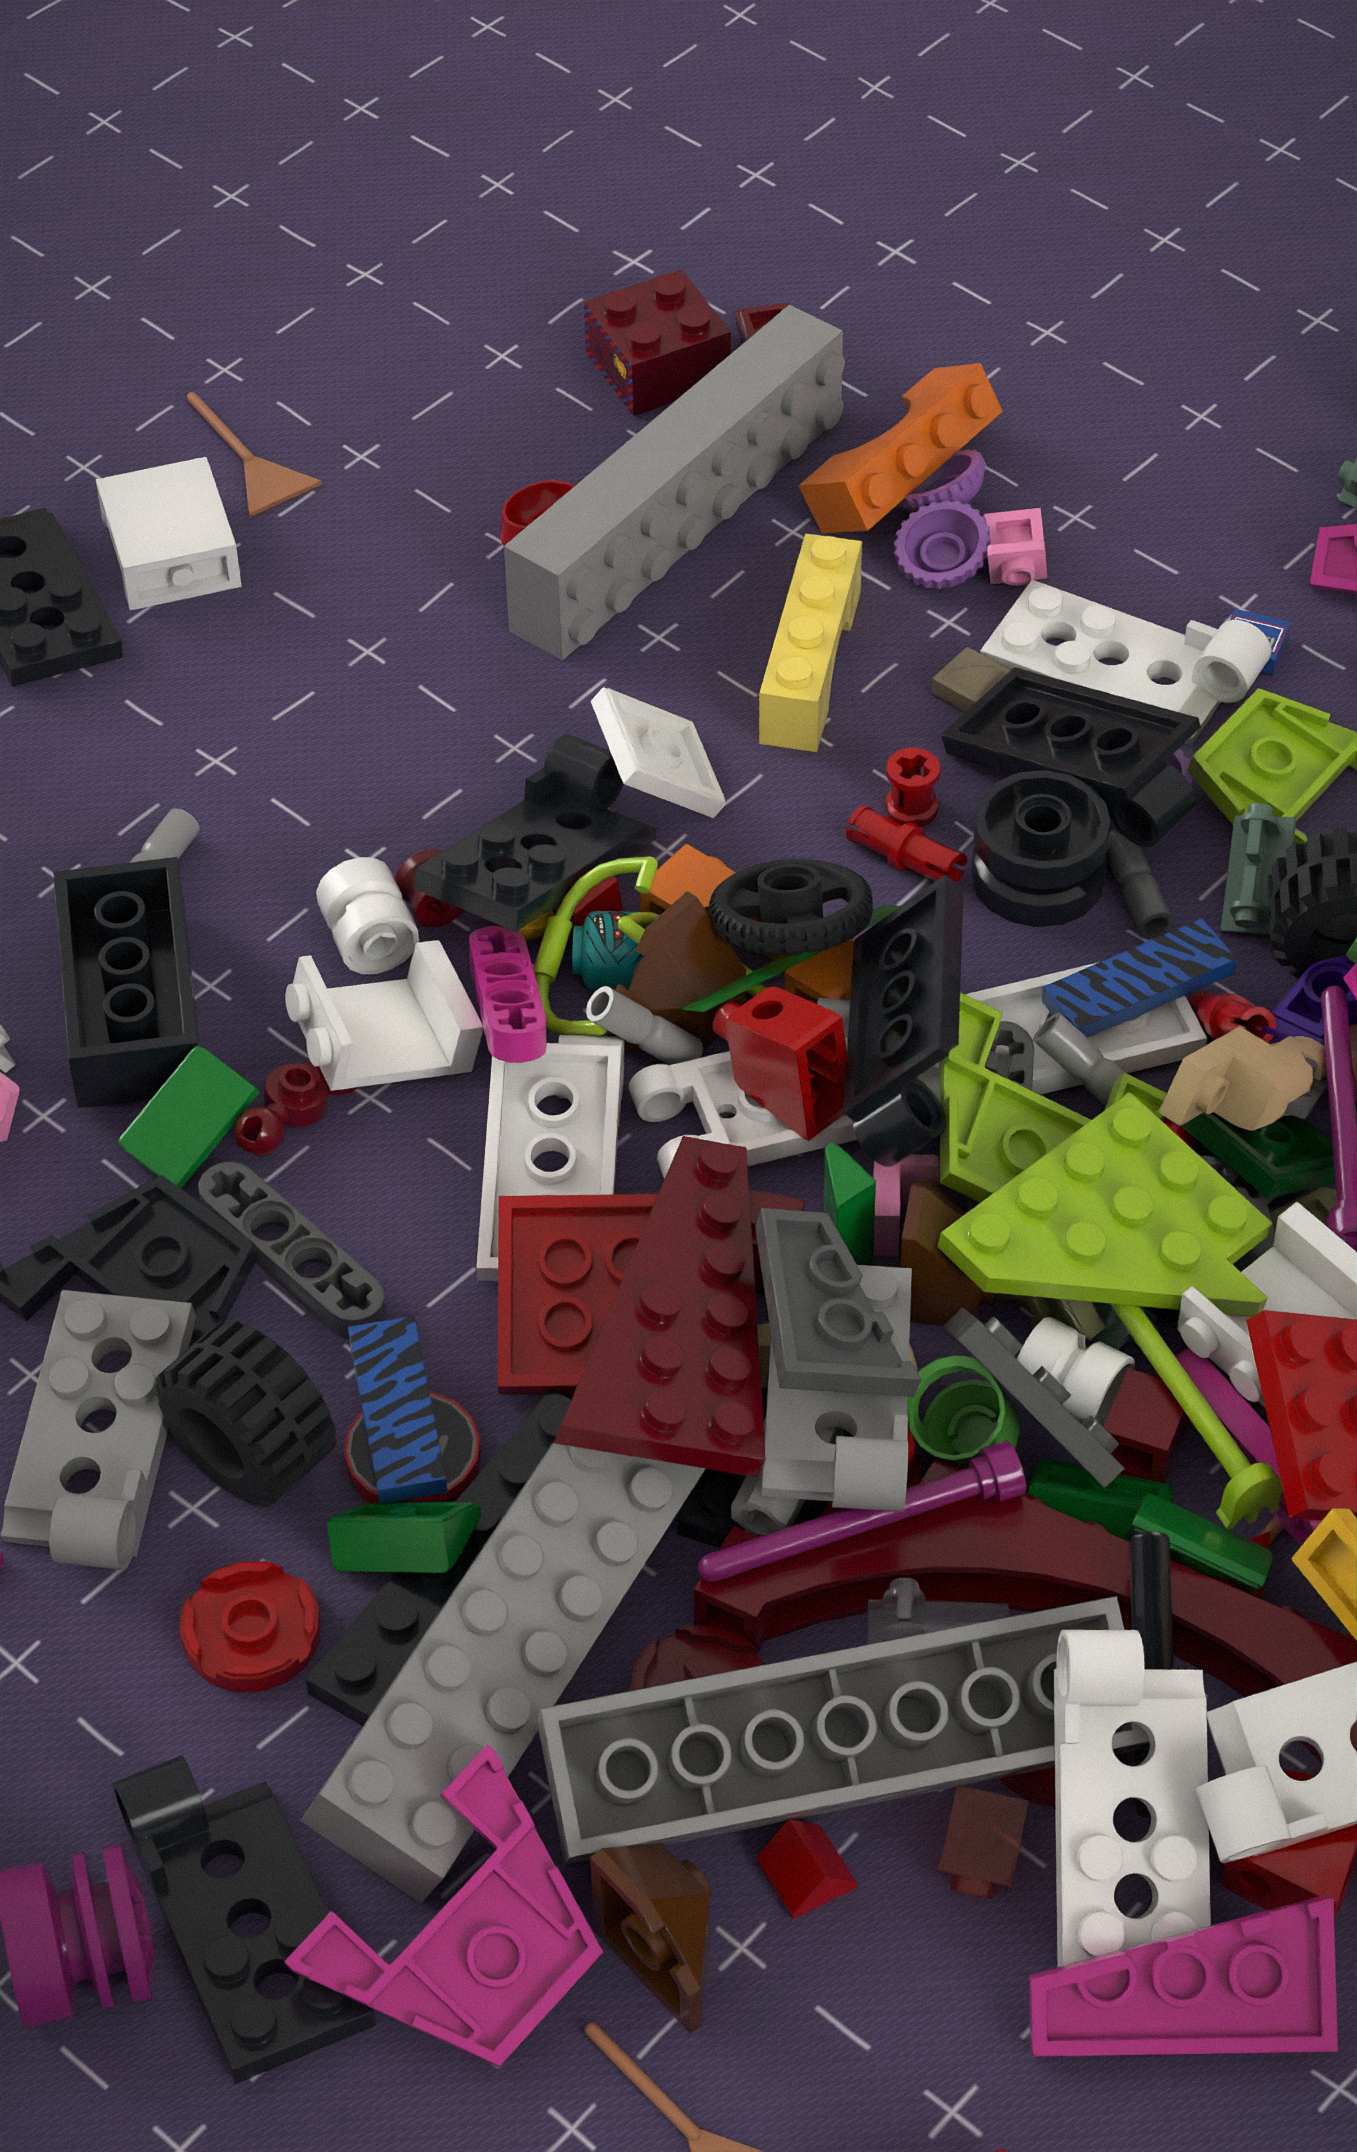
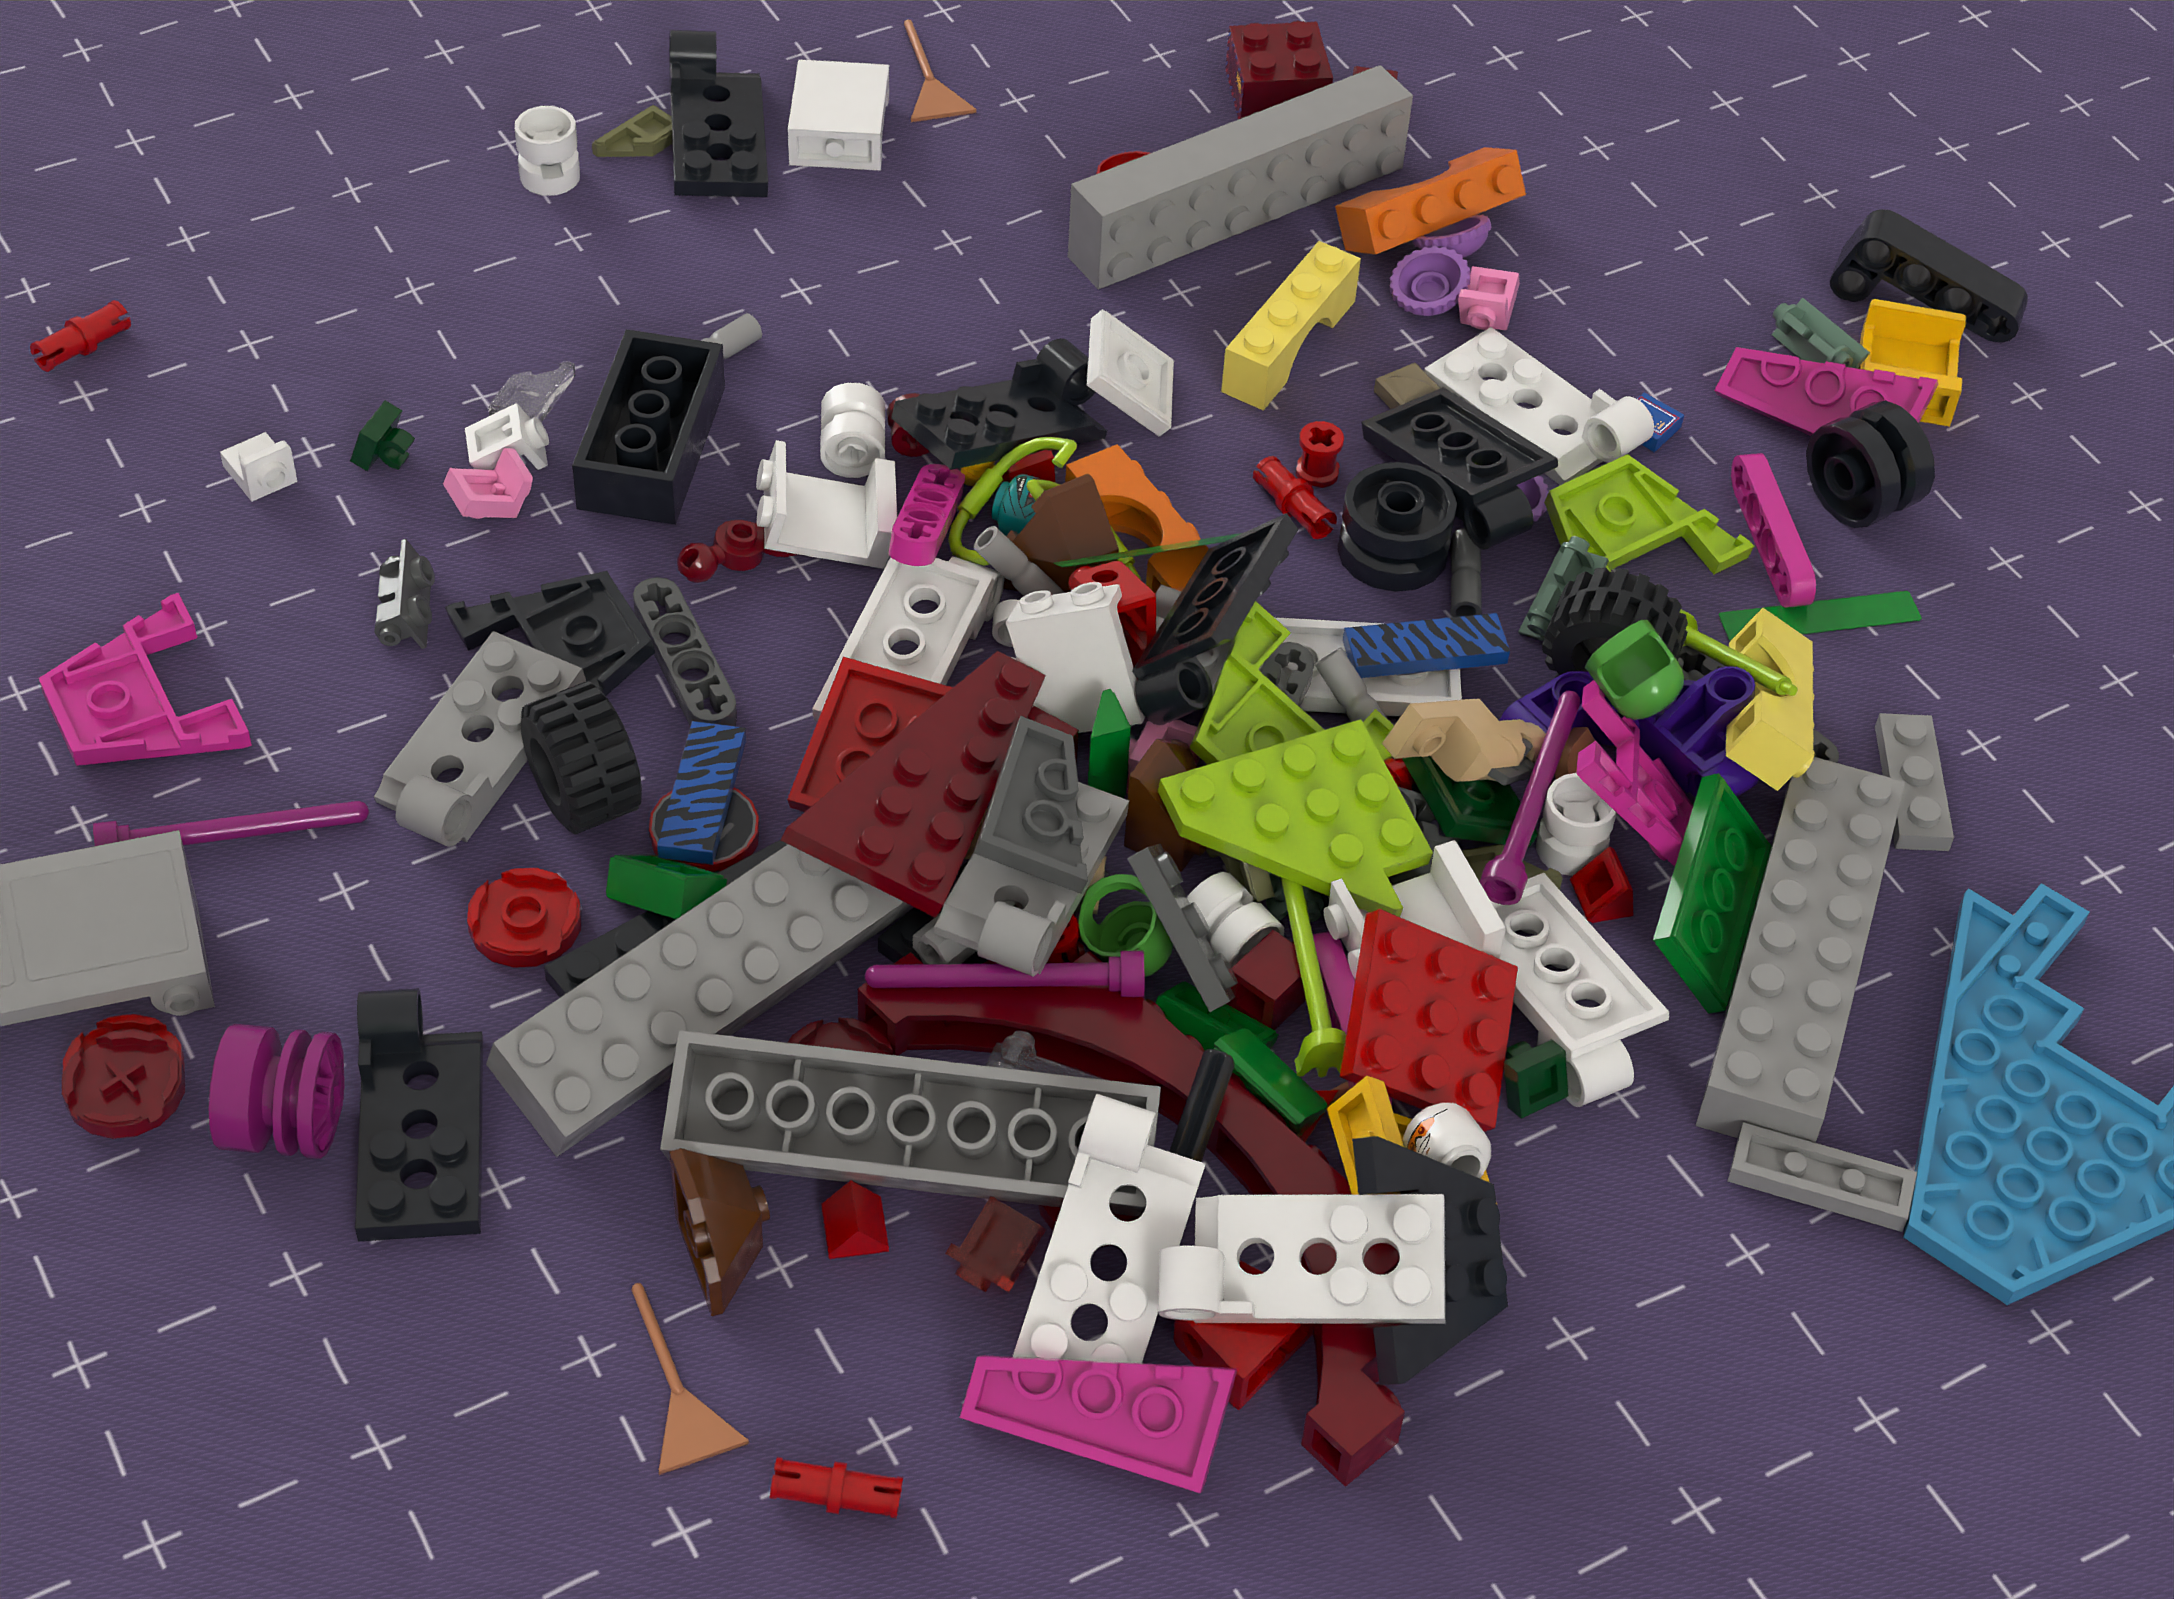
camera: 15 degrees right, 0 degrees up
green slope [118,1045,260,1189] -> none
dark pink wing [284,1744,603,2067] -> none
black wheel [709,859,873,956] -> none
red pin [1188,991,1276,1043] -> none
none -> white panel [1006,582,1145,733]

